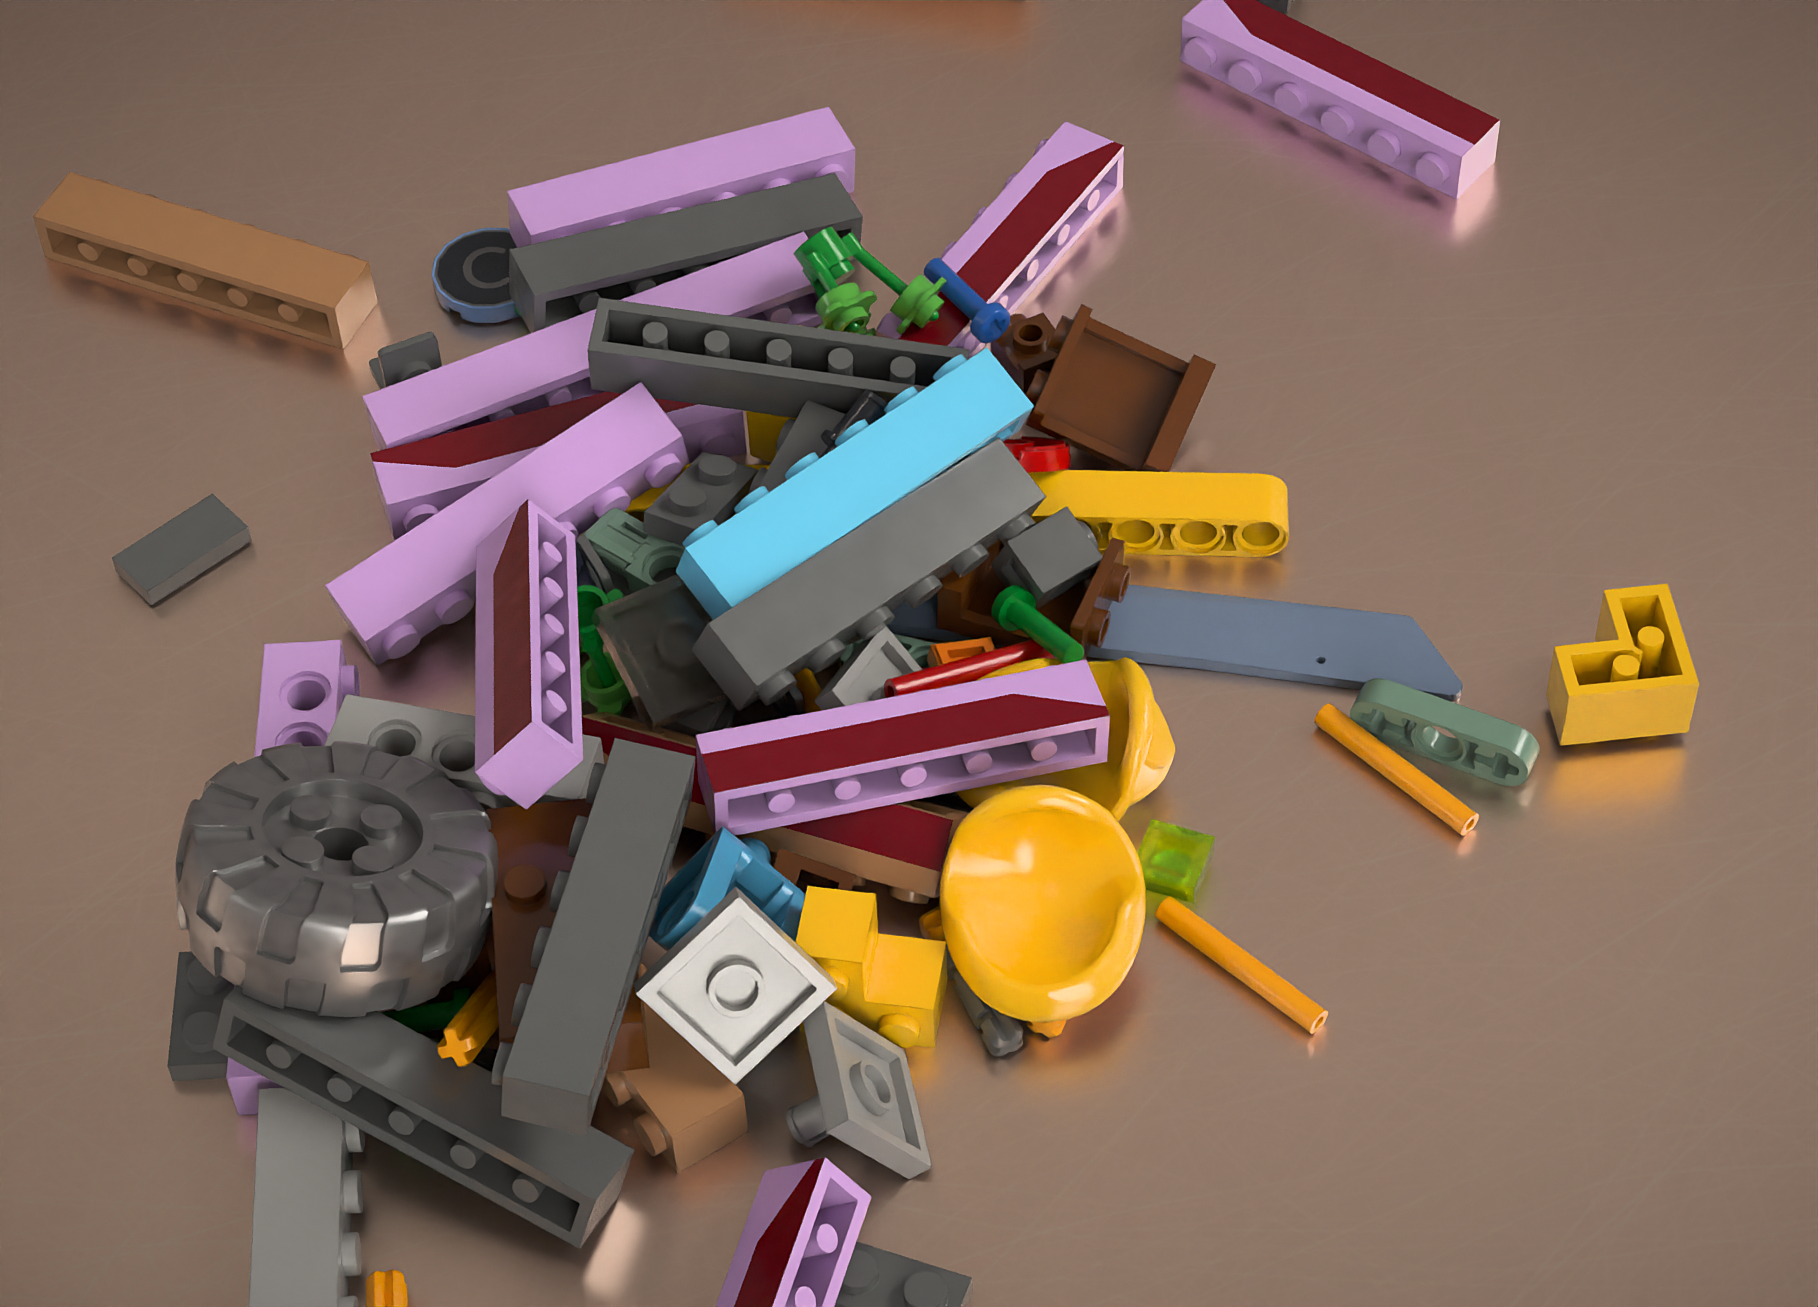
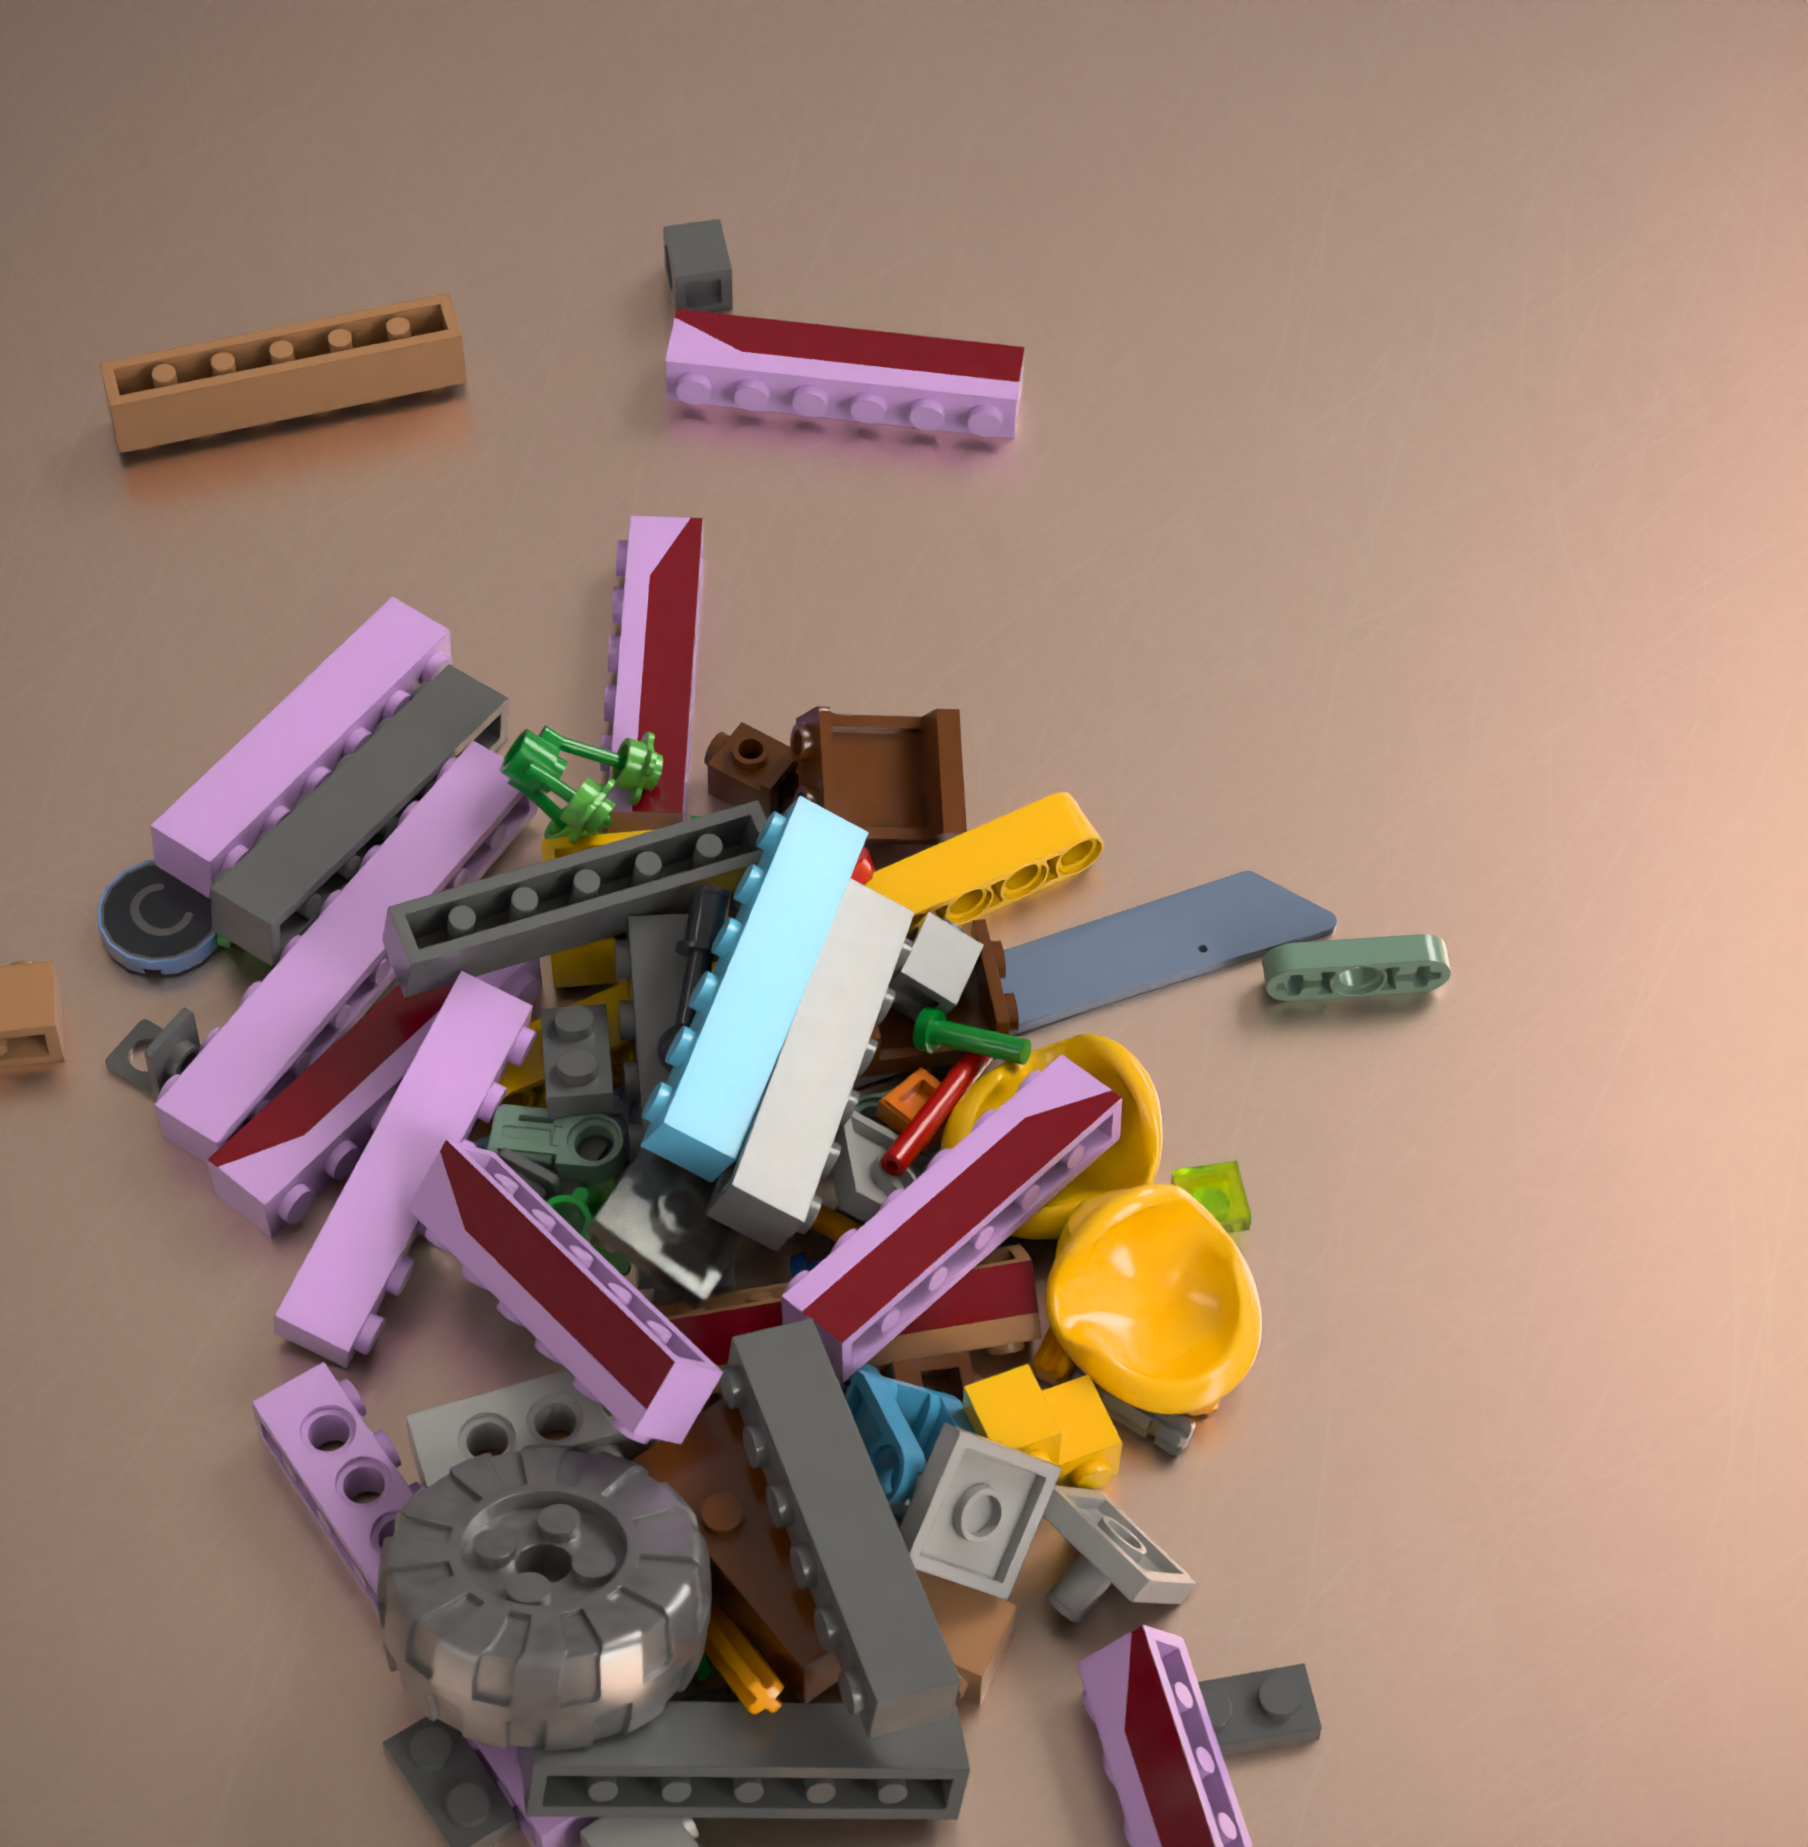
camera: 35 degrees left, 5 degrees up
dark grey tile [112,493,252,605] -> none
blue piece [924,258,1011,344] -> none
light orange piece [1155,896,1328,1034] -> none
light orange piece [1314,703,1479,836] -> none
yellow brick [1546,583,1699,746] -> none

